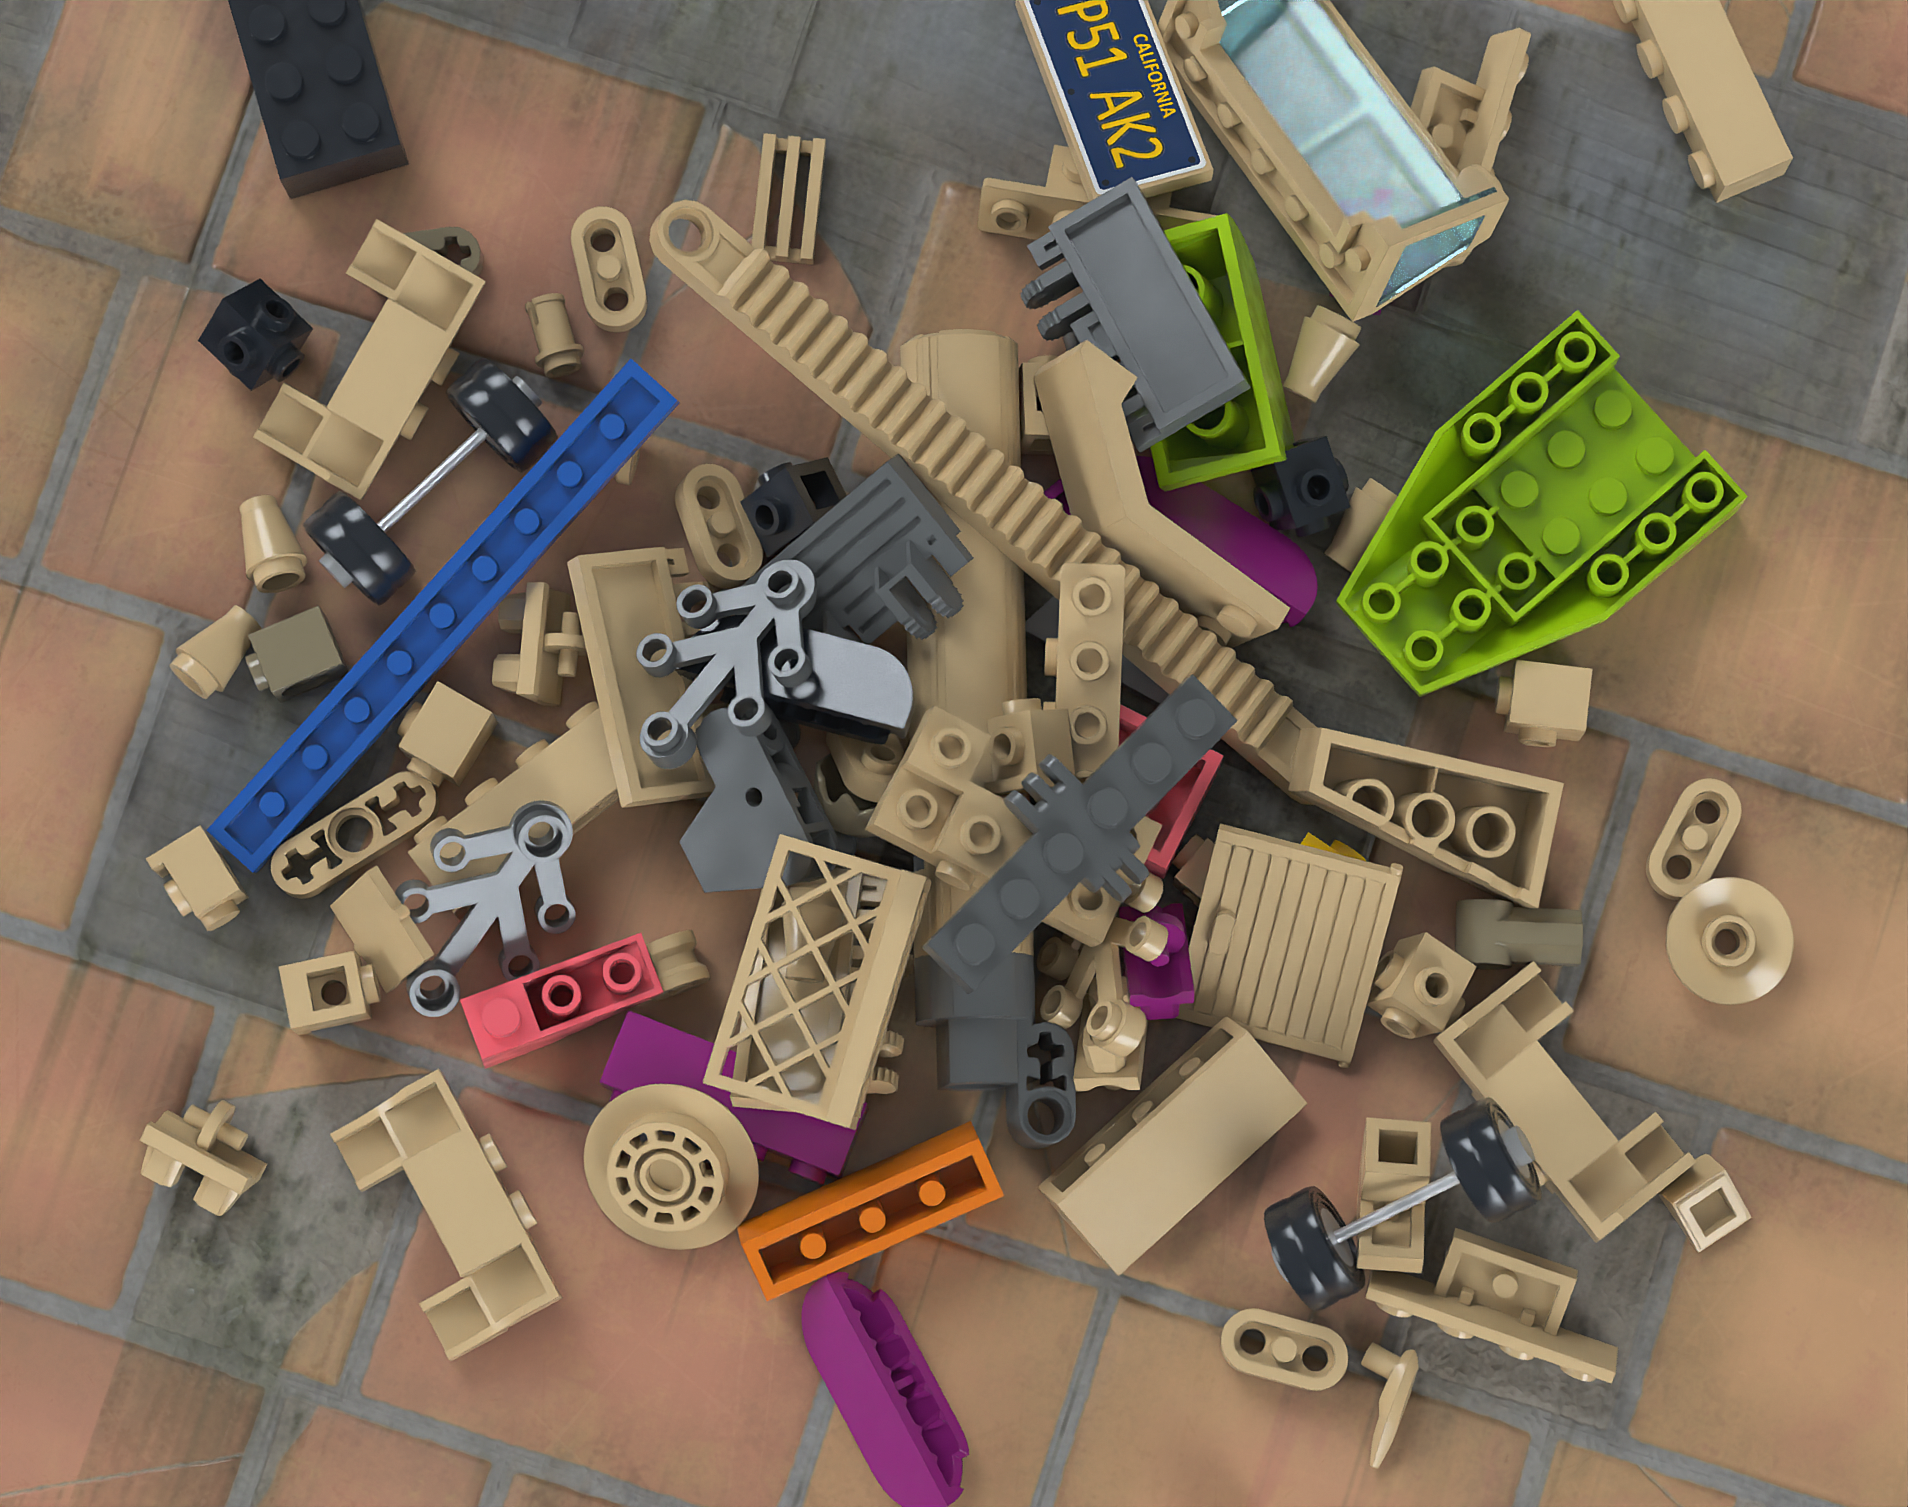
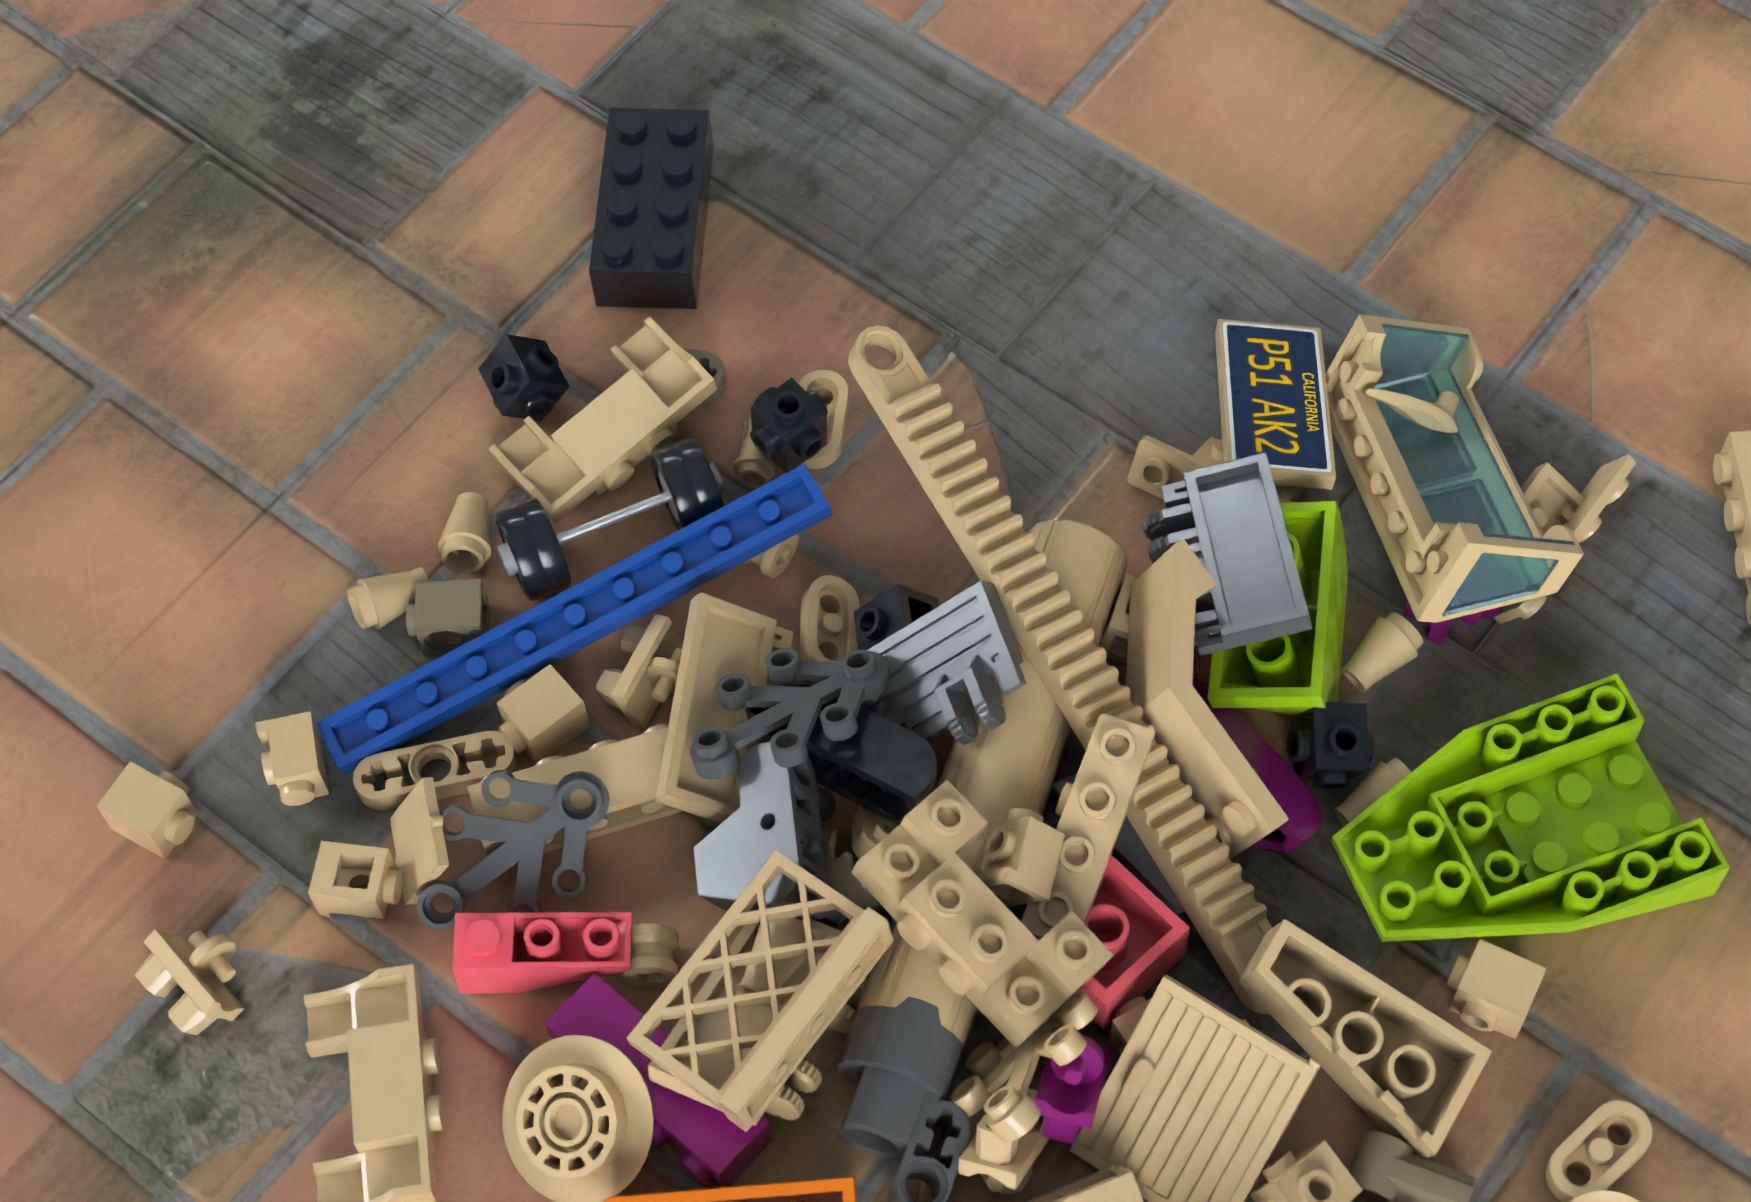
camera: 20 degrees right, 20 degrees down
tan tile [752,133,826,265] -> none
dark grey hinge [922,674,1238,994] -> none
none -> tan brick [96,761,198,859]
none -> black brick [750,377,828,473]
none -> tan bar [1364,388,1459,433]

